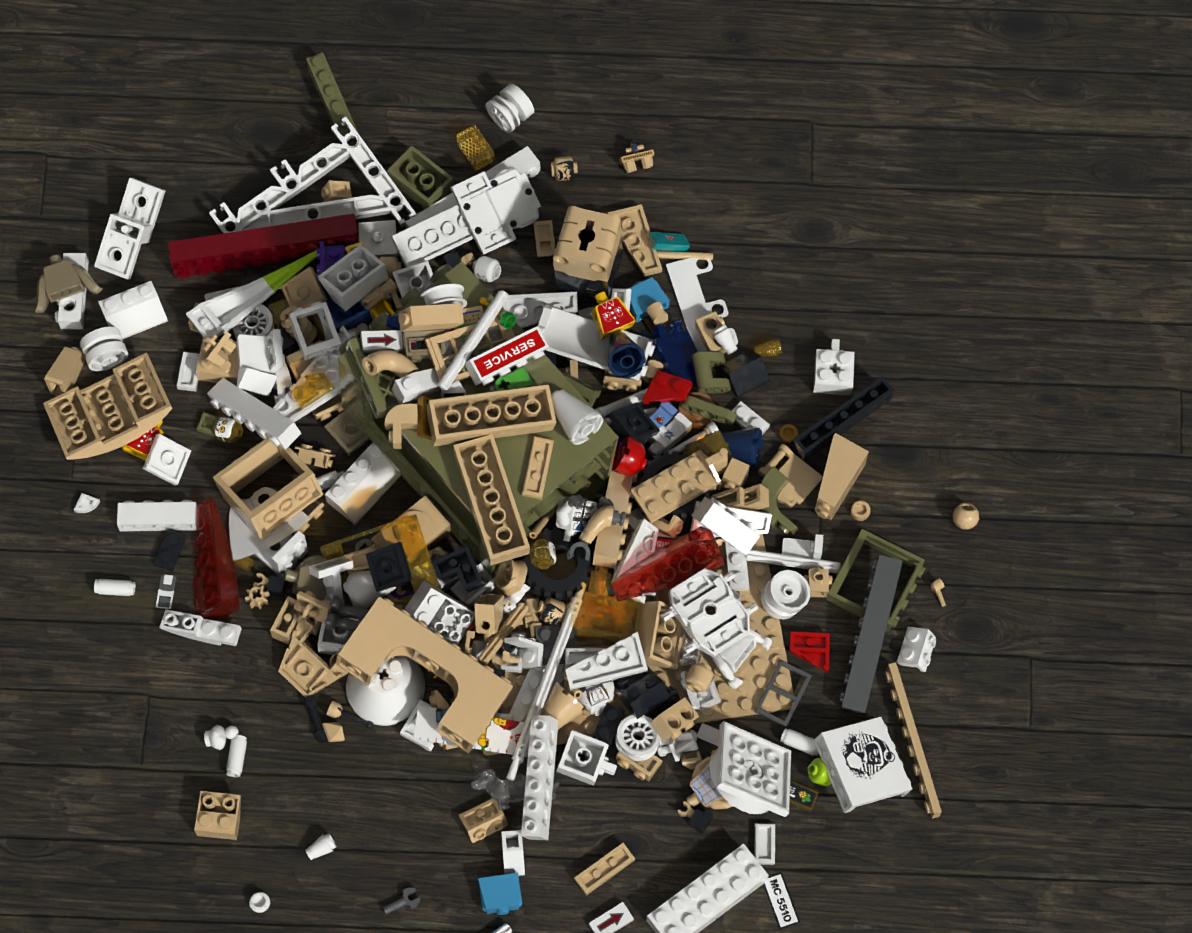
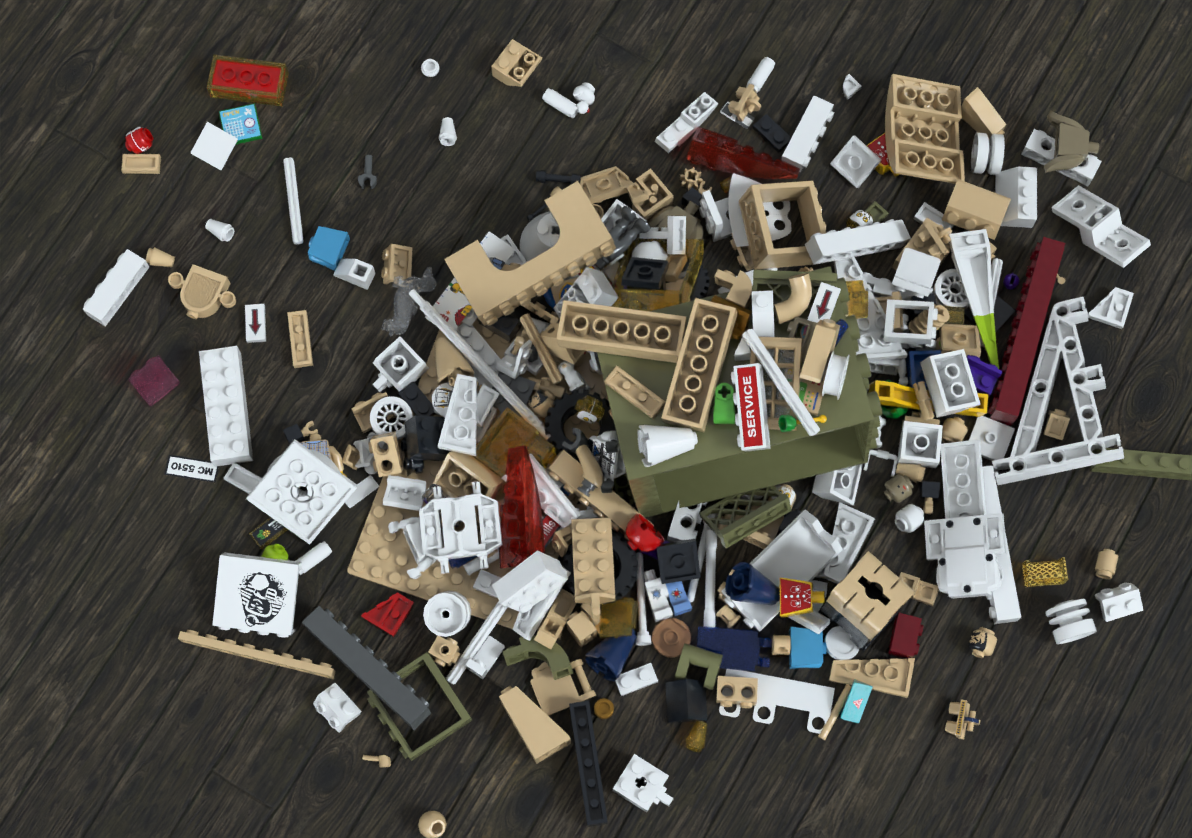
camera: 120 degrees right, 5 degrees up
white slope [237,368,277,396] -> none
tan hips [294,591,332,624] -> none
tan slope [322,722,345,742] -> none
olive brick [387,146,454,209] -> none
tan hat [495,559,527,596] -> none
white brick [521,715,559,840] -> none
red wing [642,370,693,405] -> none
olive beam [681,396,736,425] -> none
tan head [684,663,714,694] -> none
white cone [713,325,738,355] -> none
dark grey window [754,660,812,727] -> none
tan tile [851,501,870,521] -> none
none -> tan hips [728,84,761,122]
none -> white piece [824,626,859,660]
none -> tan slope [942,179,1011,240]
none -> dark purple hinge [1003,273,1019,290]
none -> white wing [1088,287,1134,329]
none -> tan brick [1095,549,1118,579]
none -> white bracket [1095,583,1143,622]

